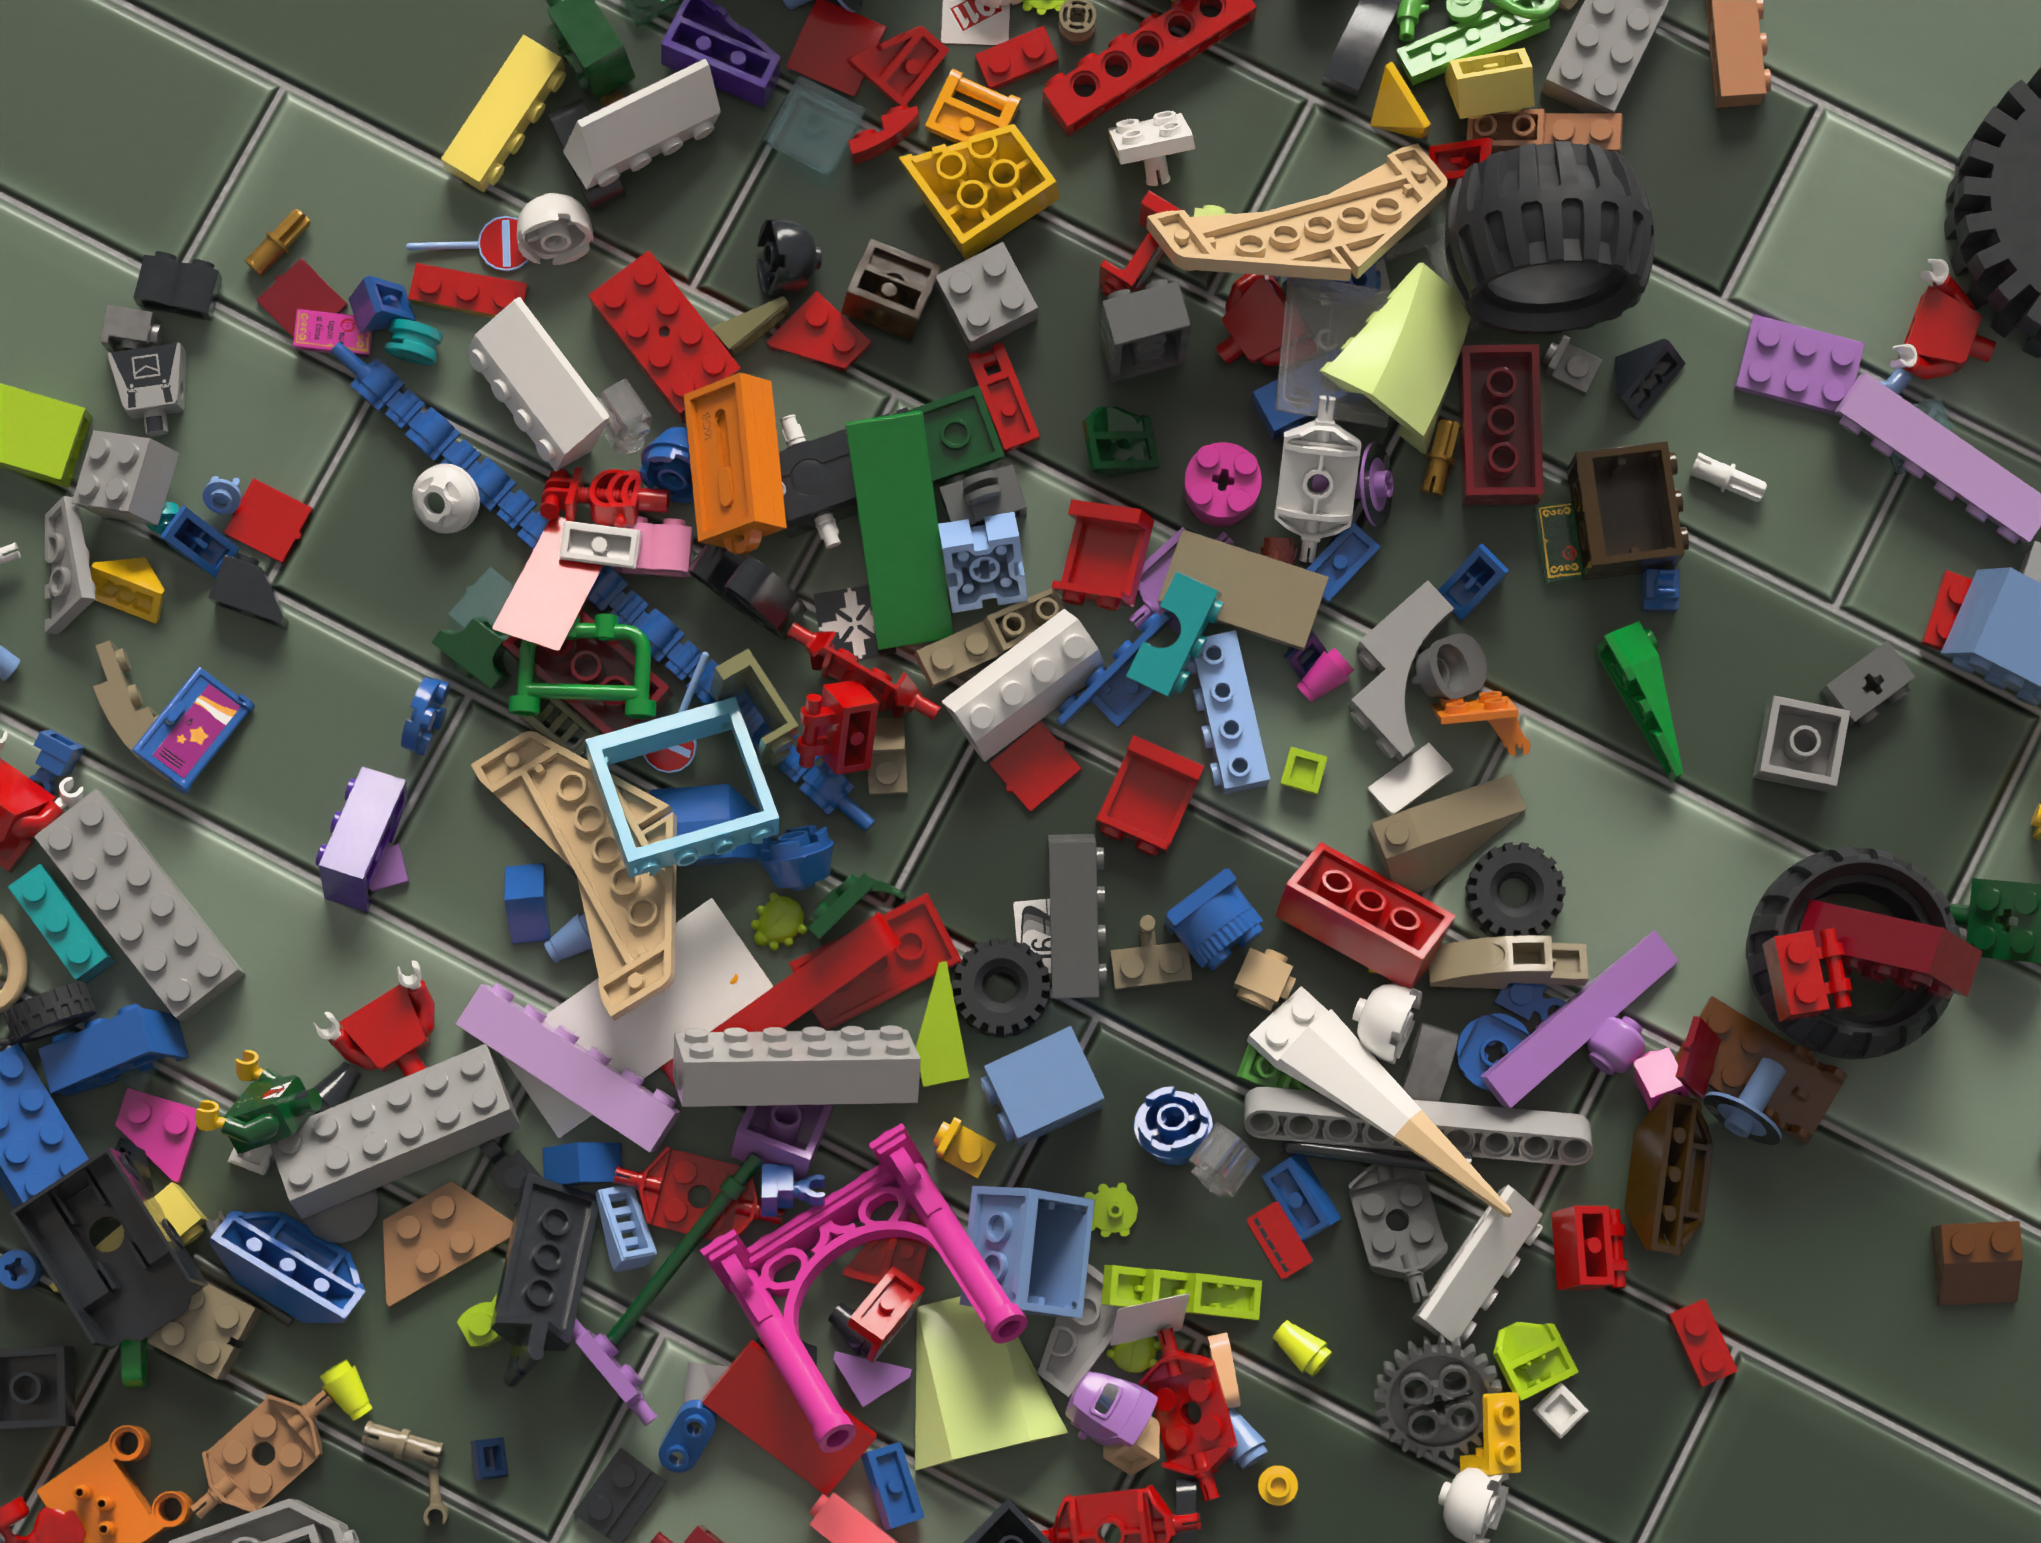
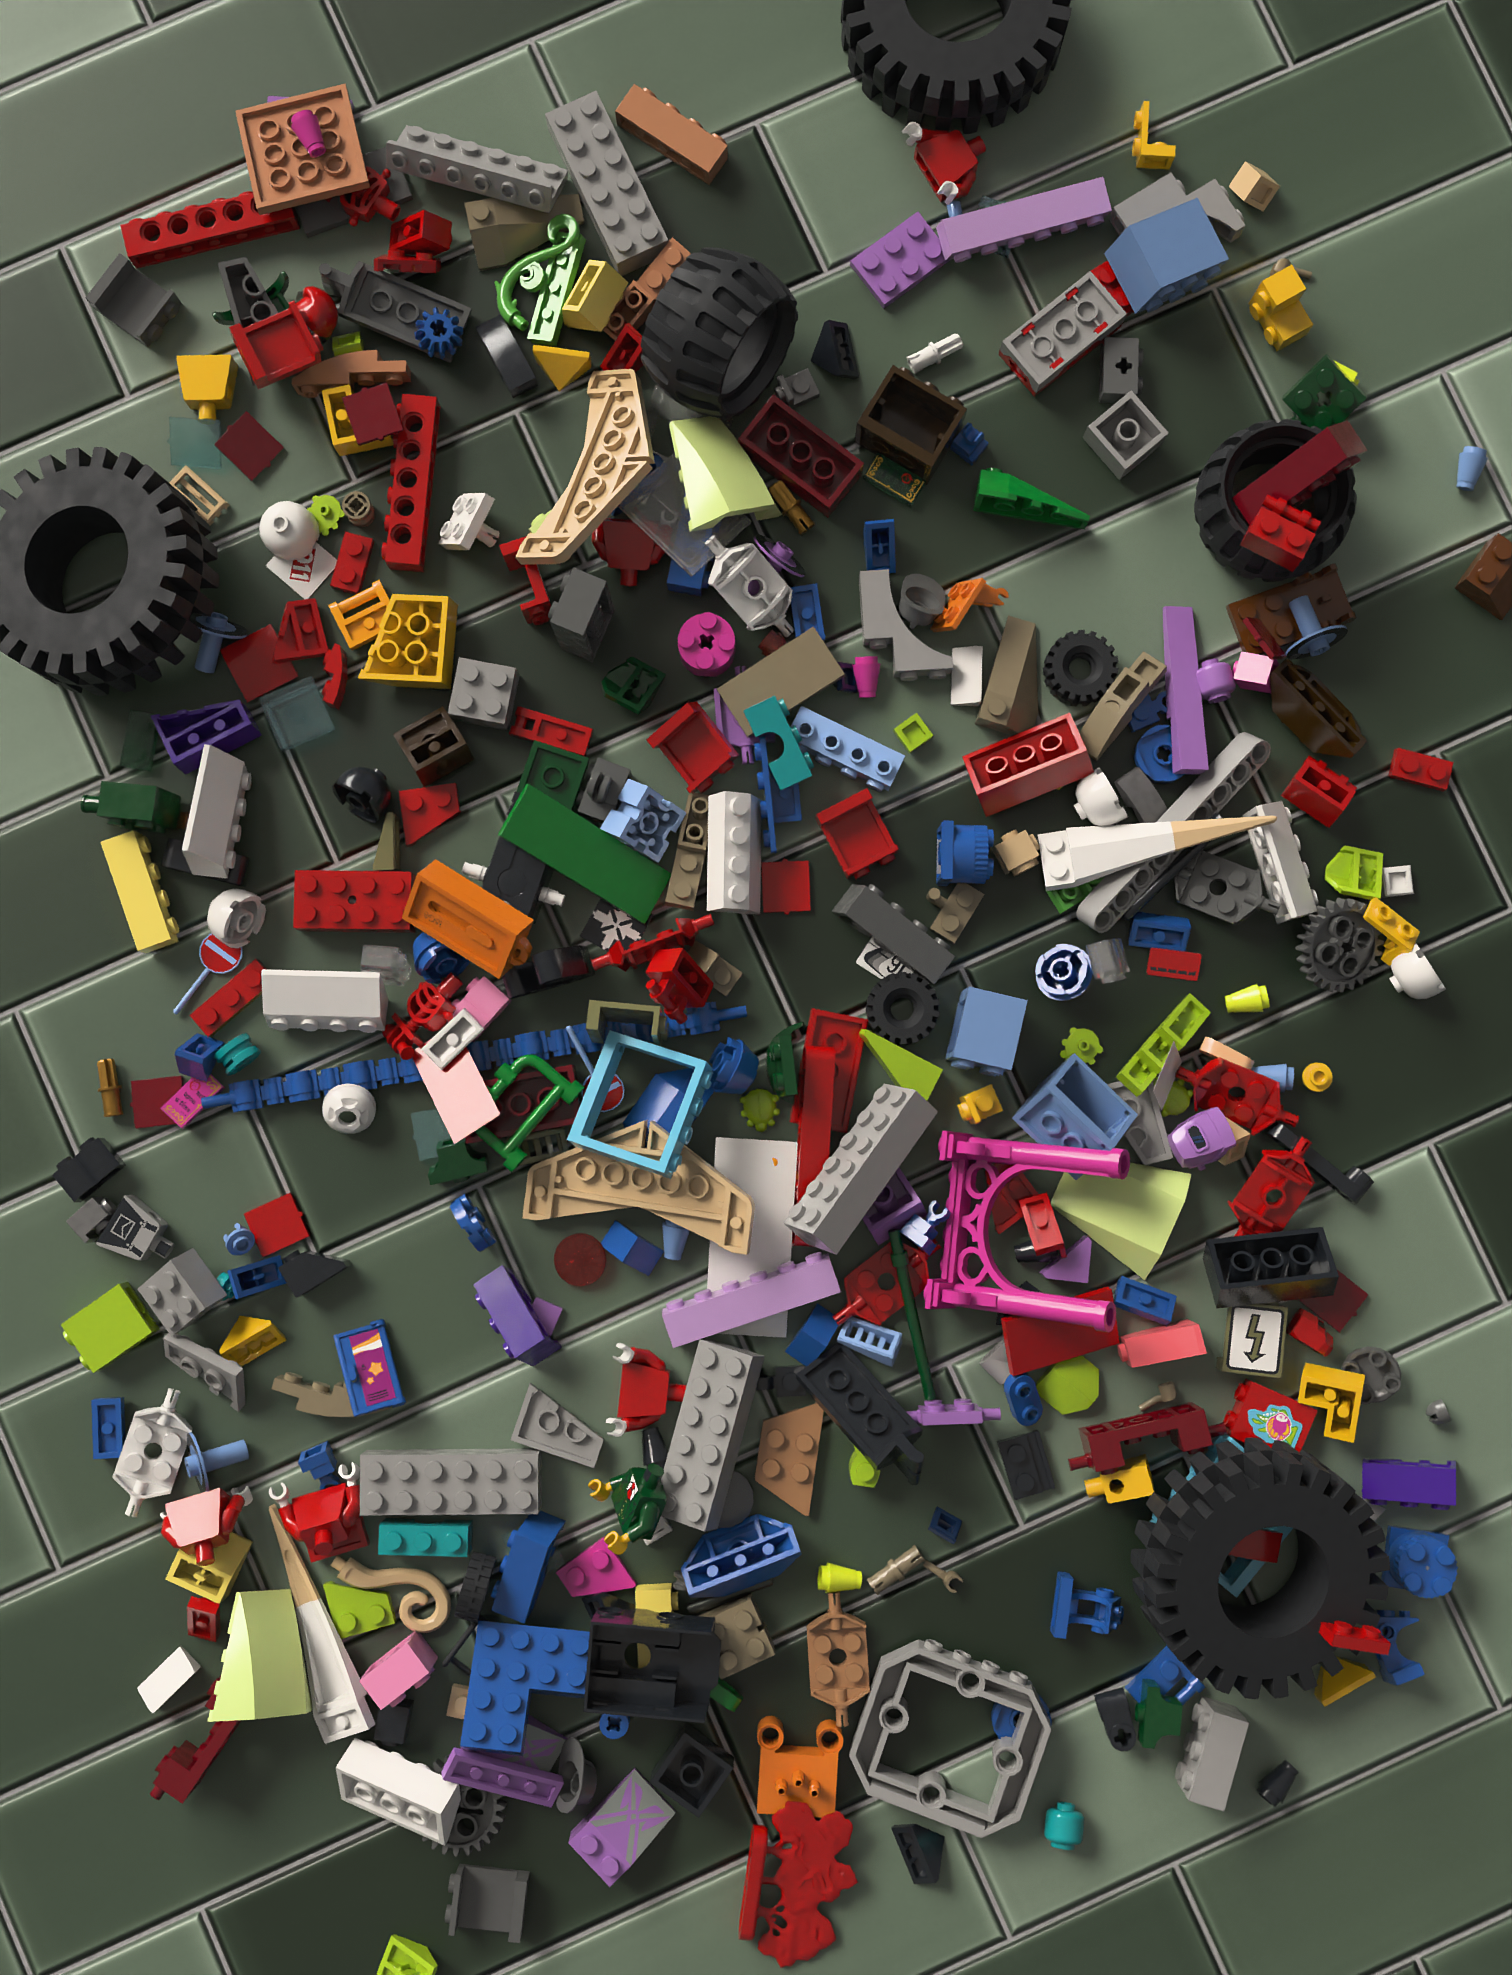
camera: 50 degrees left, 5 degrees up
none -> light grey wing [511,1383,604,1468]
none -> clear red wheel [554,1233,606,1286]
none -> light grey piece [998,271,1127,397]
none -> lime slope [1035,1355,1099,1415]

